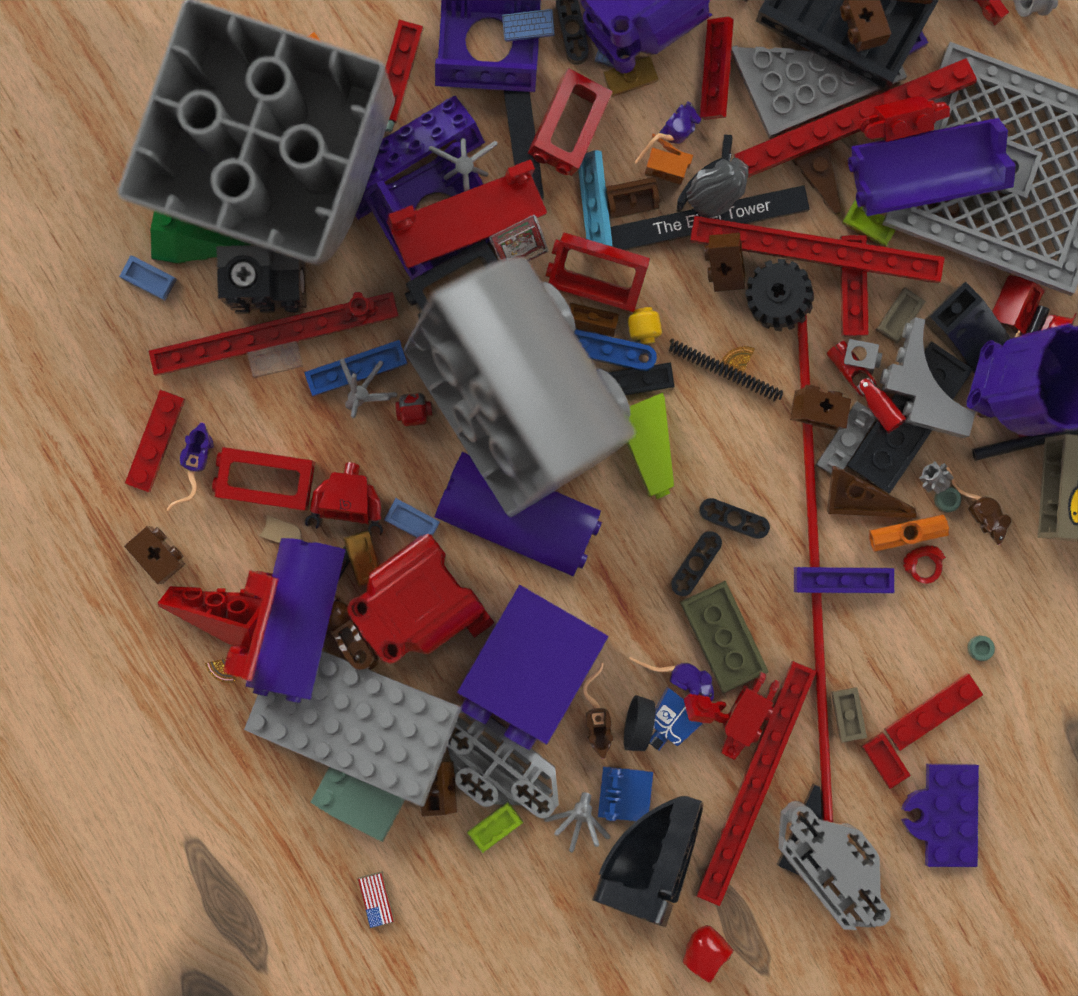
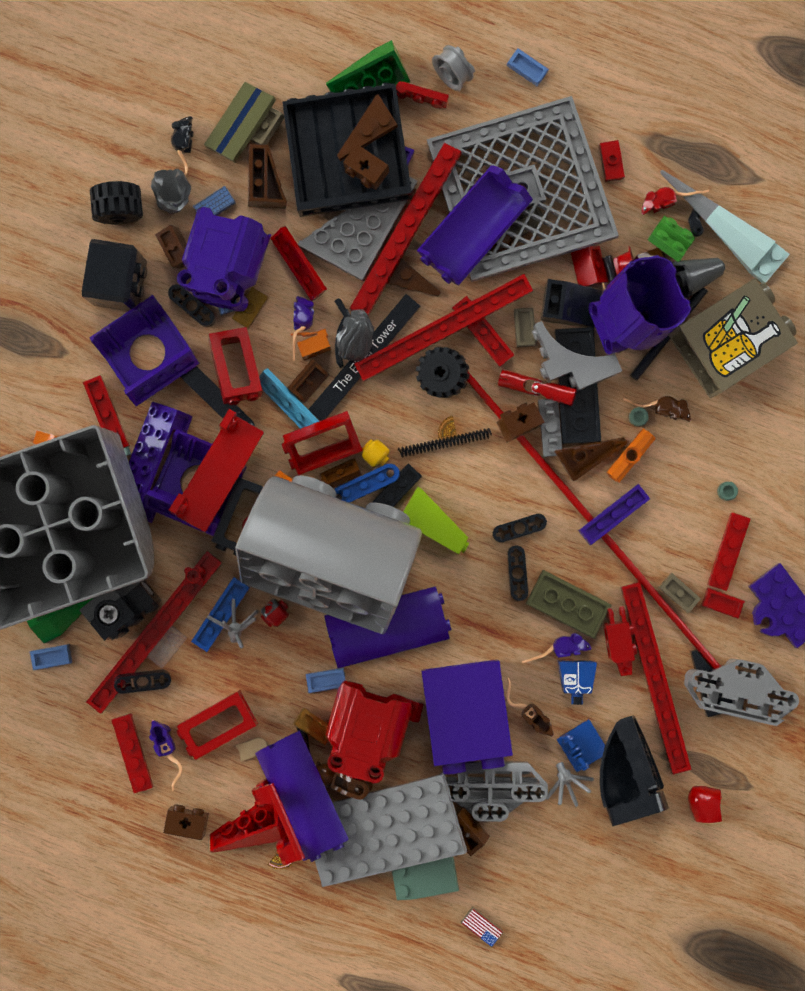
camera: 30 degrees left, 0 degrees up
red torso [305,462,383,536] -> none
light grey plant [429,138,498,192] -> none
lime plate [467,801,523,853] -> none
clear tile [489,215,549,261] -> none
medium blue tile [502,9,555,42] -> none
black tyre [624,695,656,751] -> none
red plate [684,694,730,724] -> none
reddish brown brick [704,233,746,292] -> none
lime plate [842,200,896,247] -> none
light grey bracket [844,339,883,374] -> none
red hinge [858,96,950,142] -> none
red piece [903,545,946,584] -> none
light grey gear [919,461,954,494] -> none
none -> black beam [114,669,171,694]

